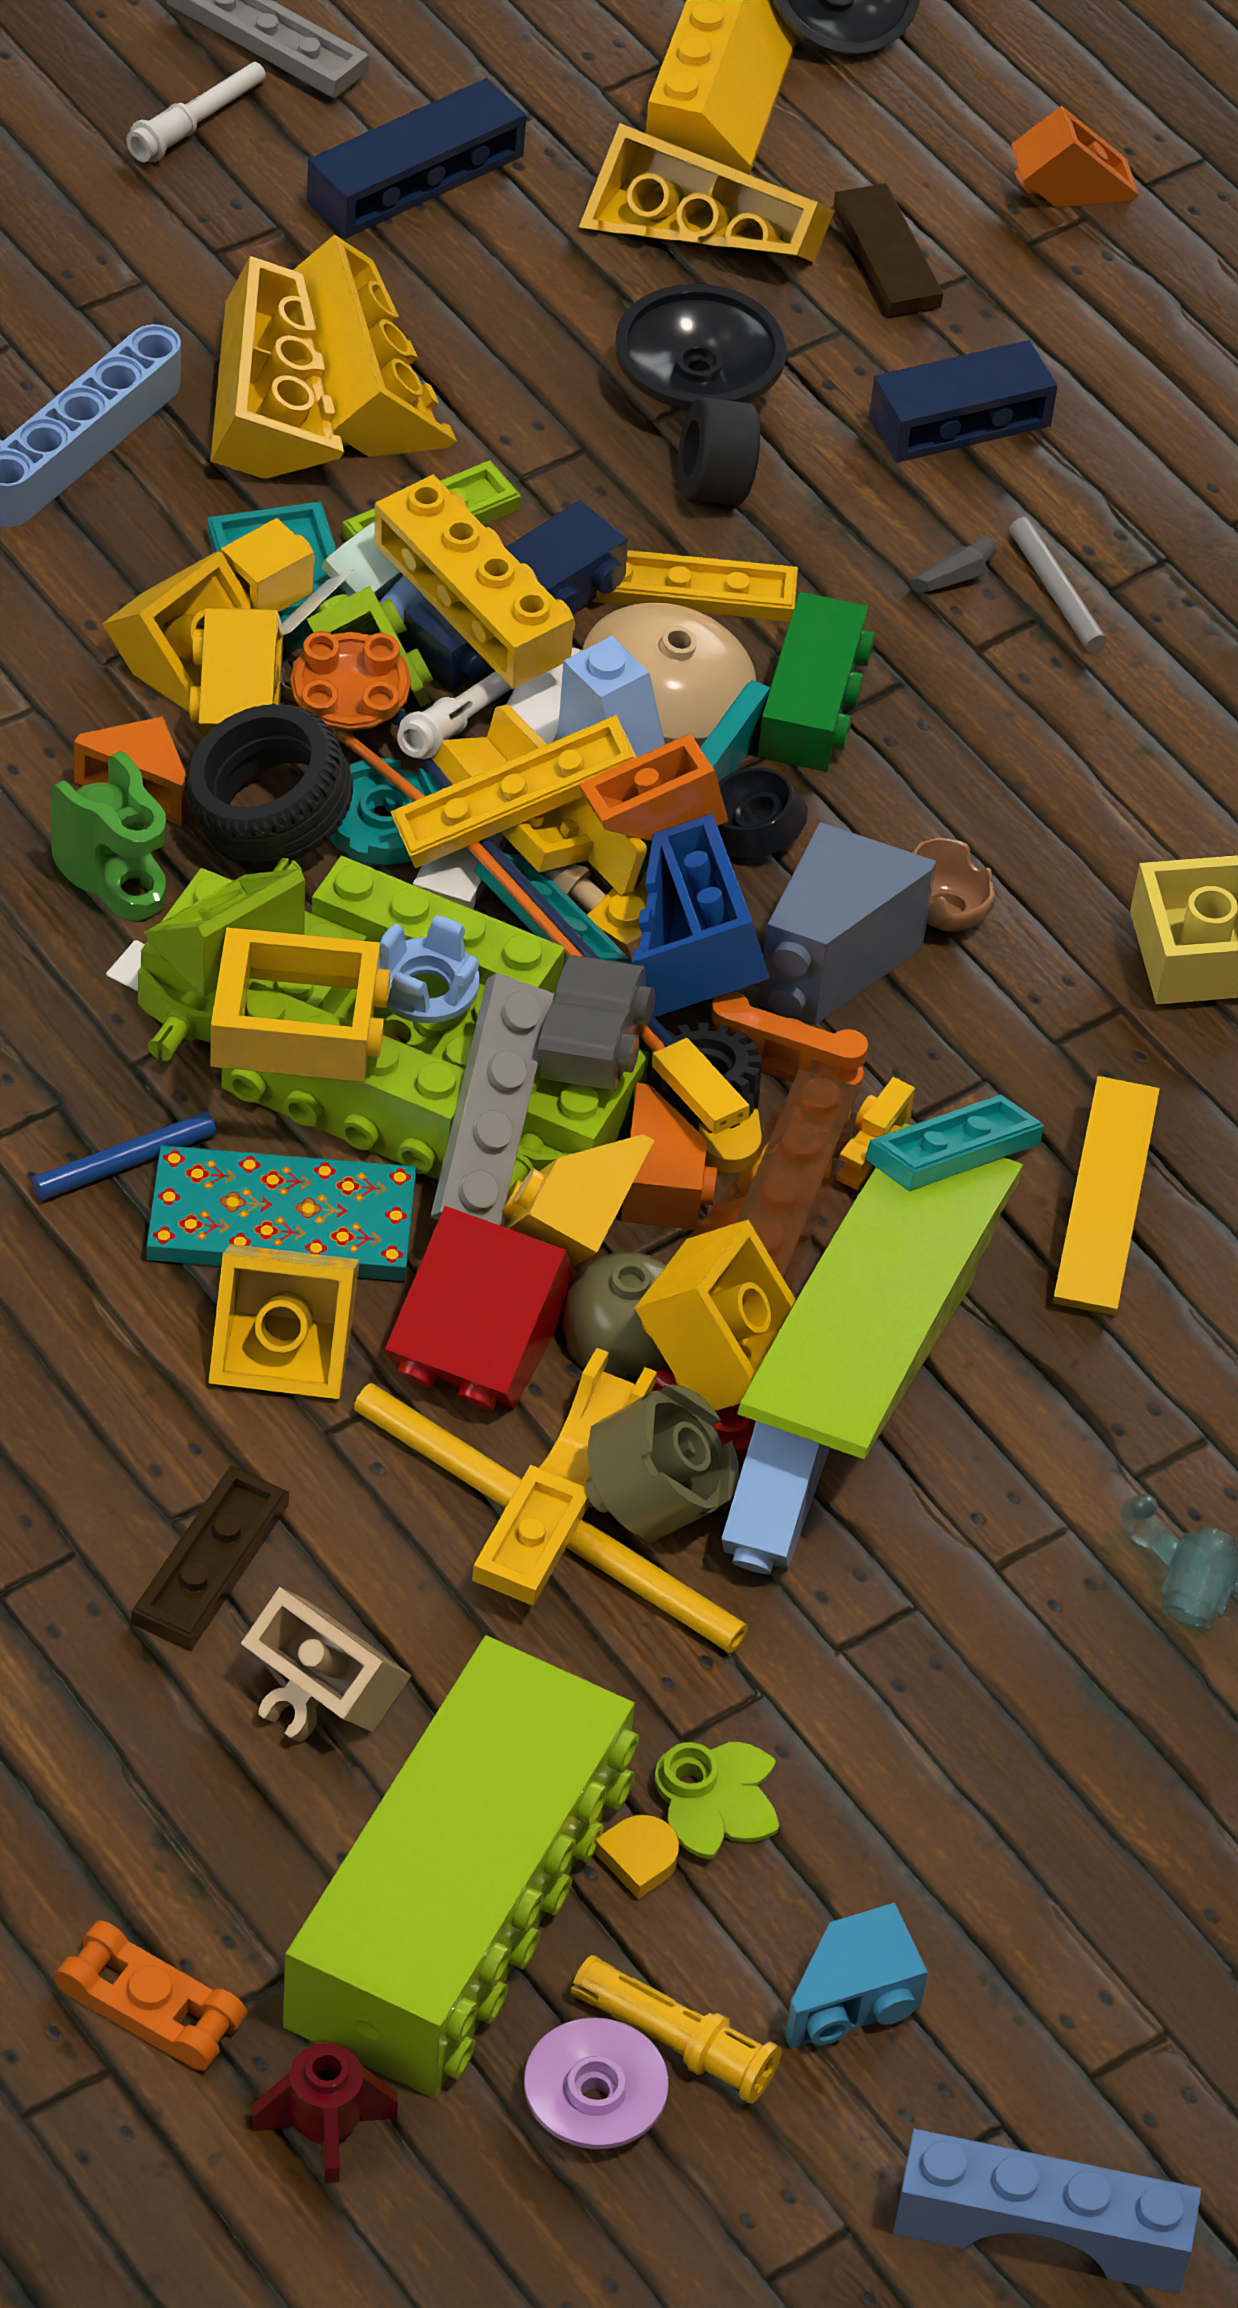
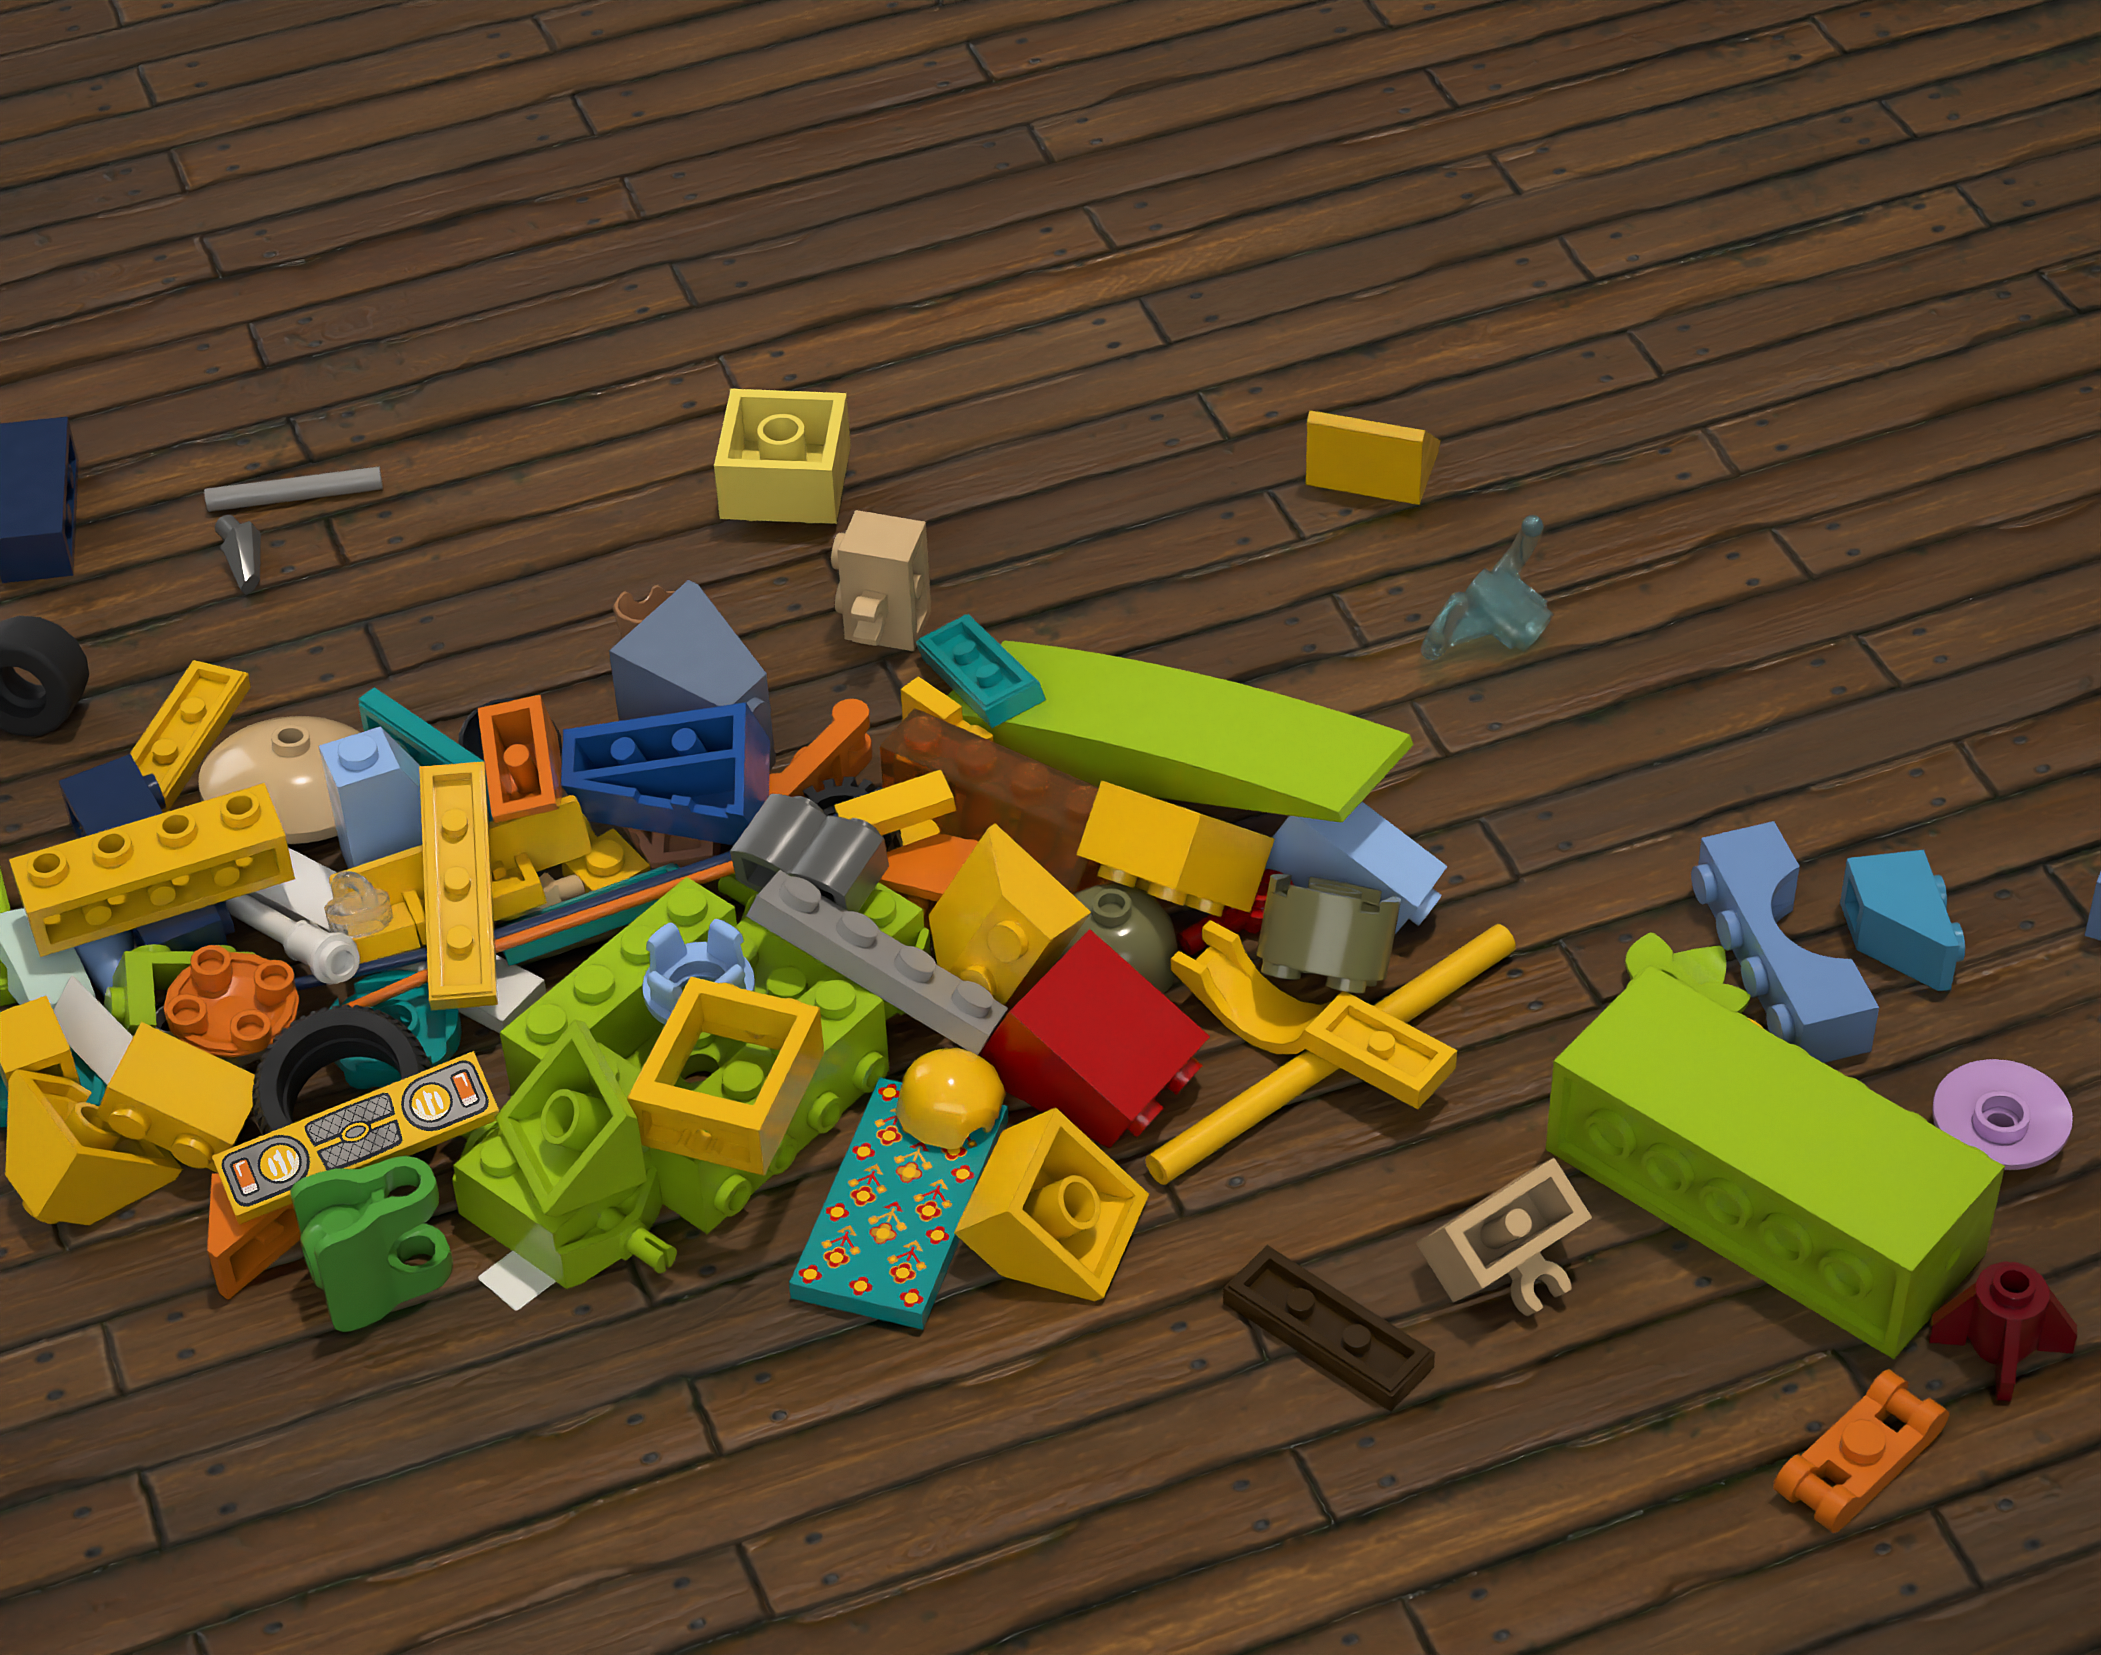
camera: 70 degrees left, 5 degrees down
blue bar [31,1111,216,1201] -> none
yellow pin [571,1955,782,2104] -> none
green brick [757,591,875,772] -> none
yellow slope [1053,1076,1160,1316] -> none
none -> tile [212,1051,499,1224]
none -> clear tile [324,871,394,938]
none -> tan brick [831,510,931,651]
none -> yellow hair [895,1048,1006,1149]
none -> medium blue arch [1691,821,1879,1063]

